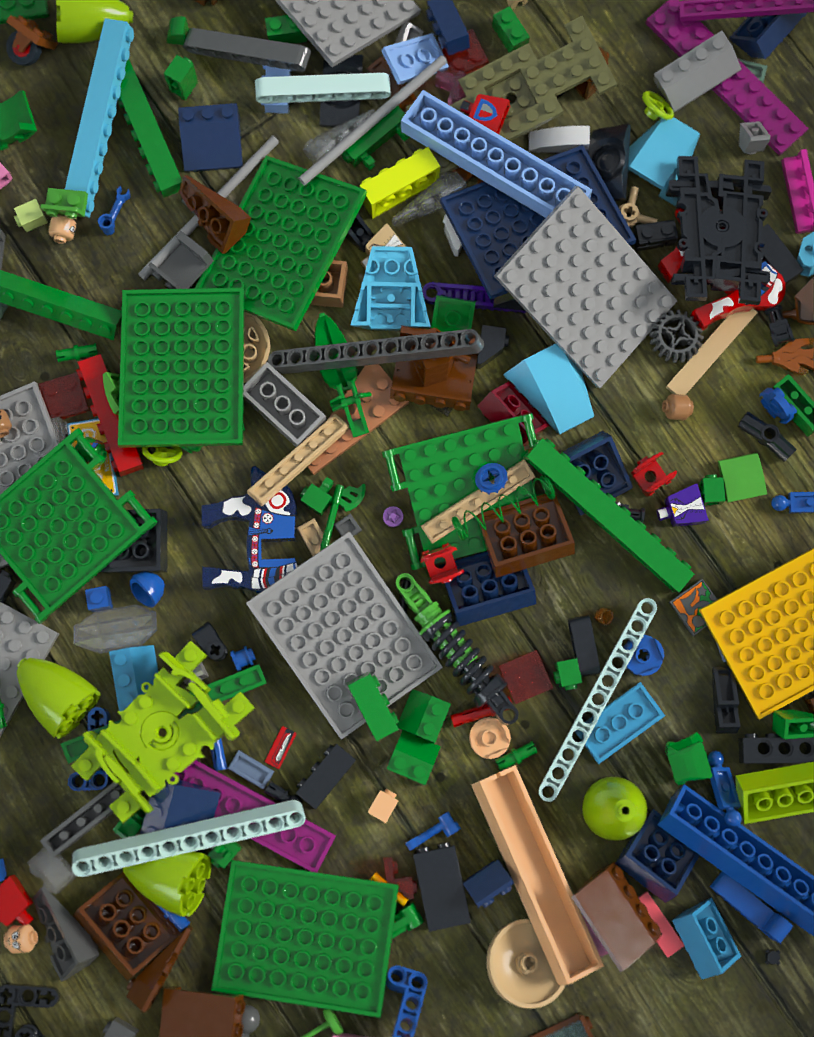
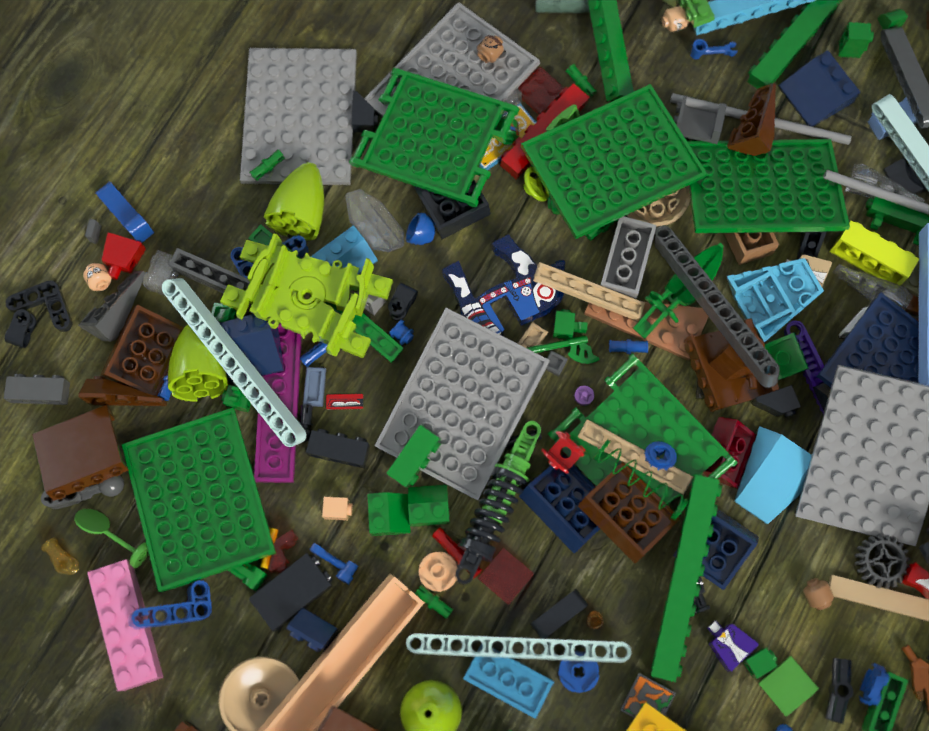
camera: 70 degrees right, 5 degrees down
blue brick [85,586,113,612] -> none
green brick [553,658,582,691] -> none
red piece [631,452,677,497] -> none
none -> blue pin [609,339,648,354]

